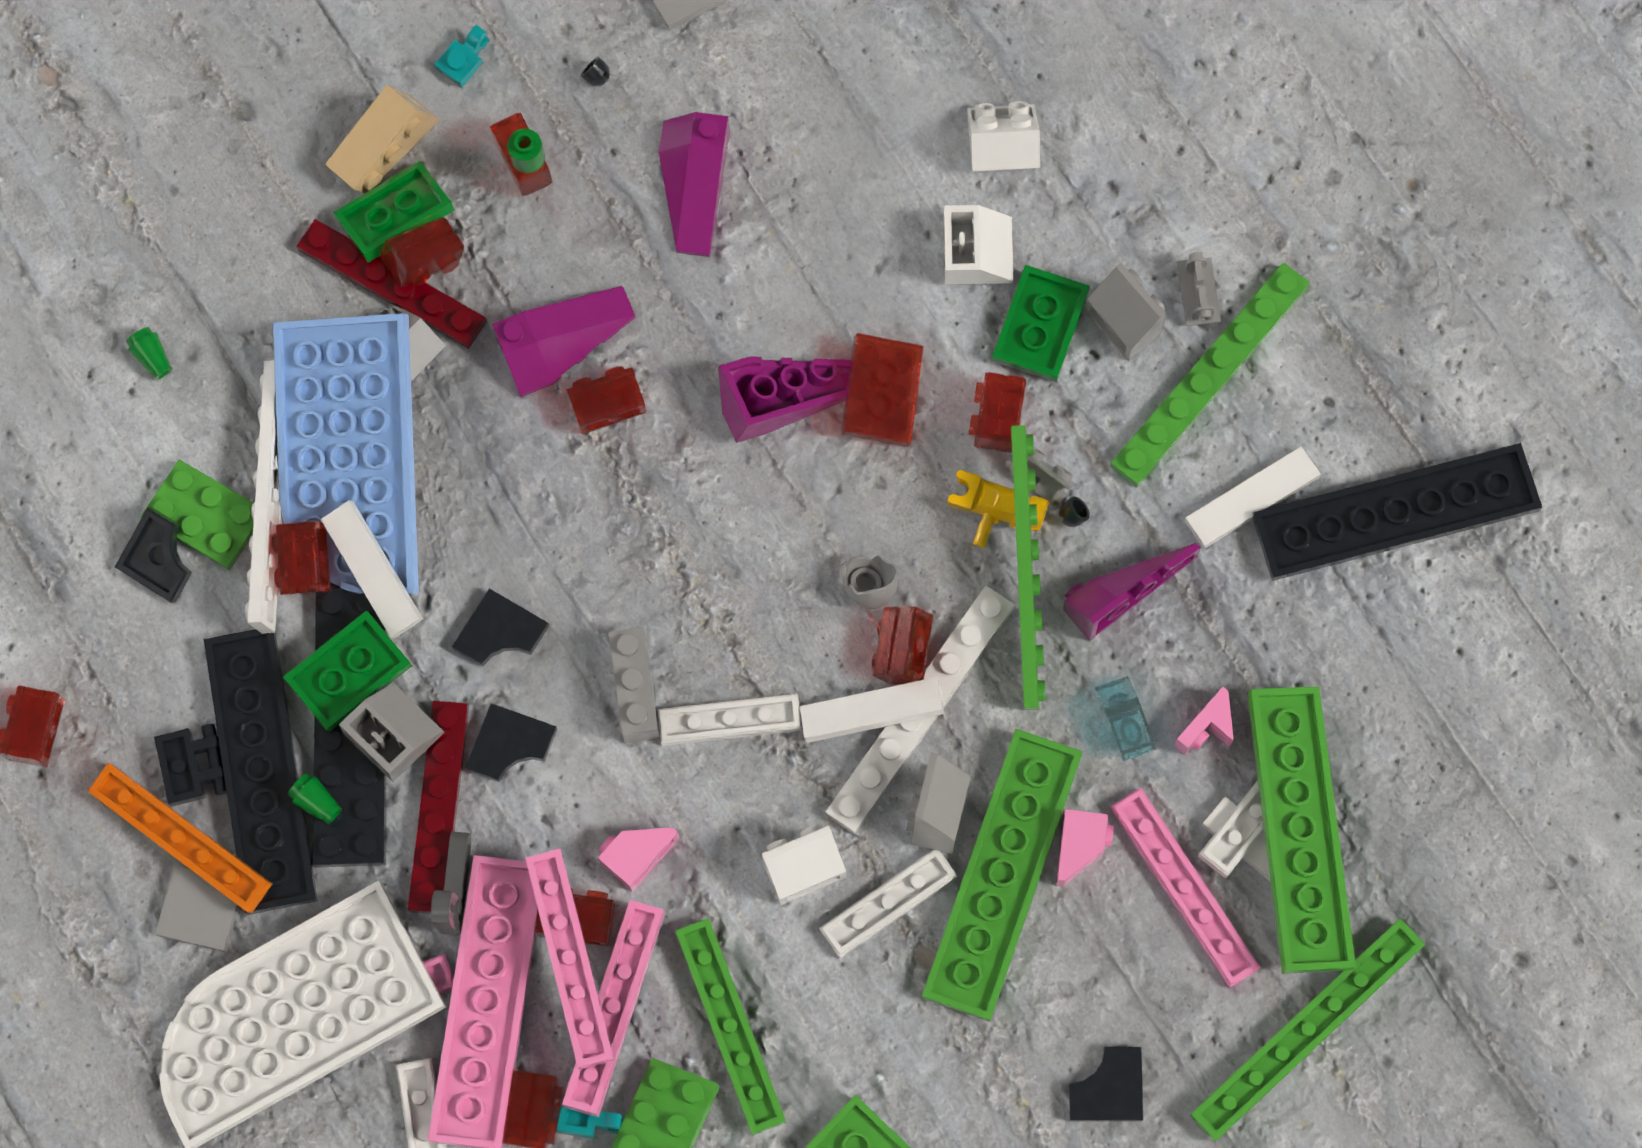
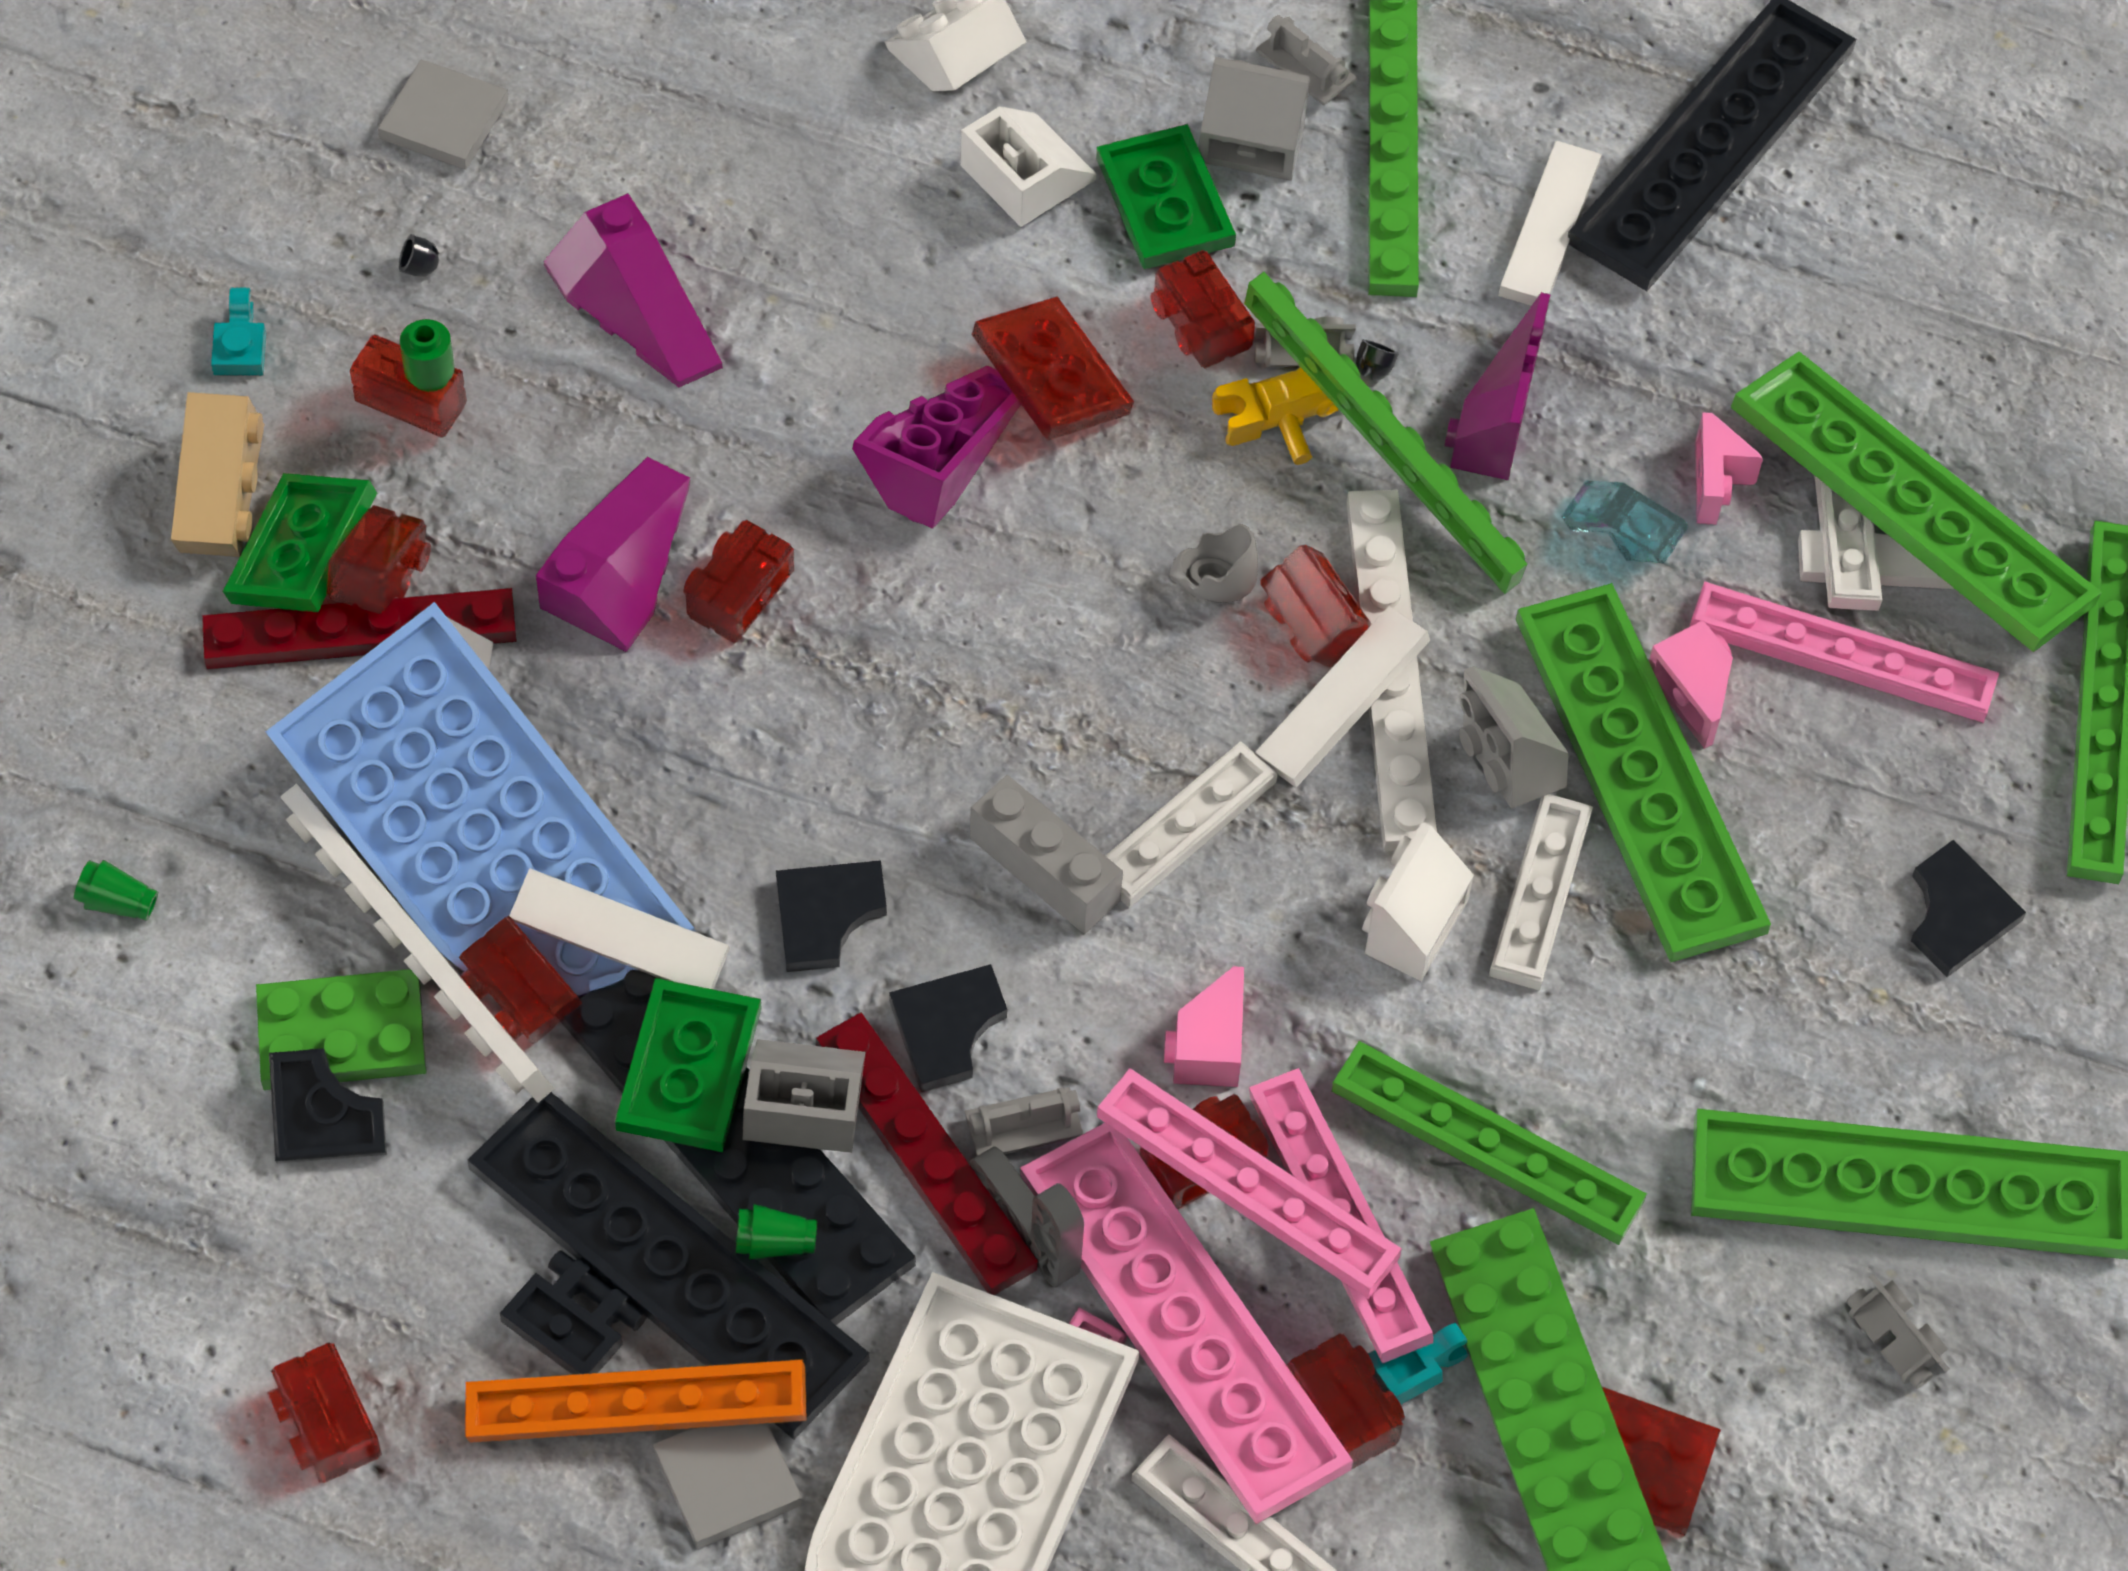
camera: 45 degrees left, 15 degrees down
none -> light grey hinge [965,1087,1084,1156]

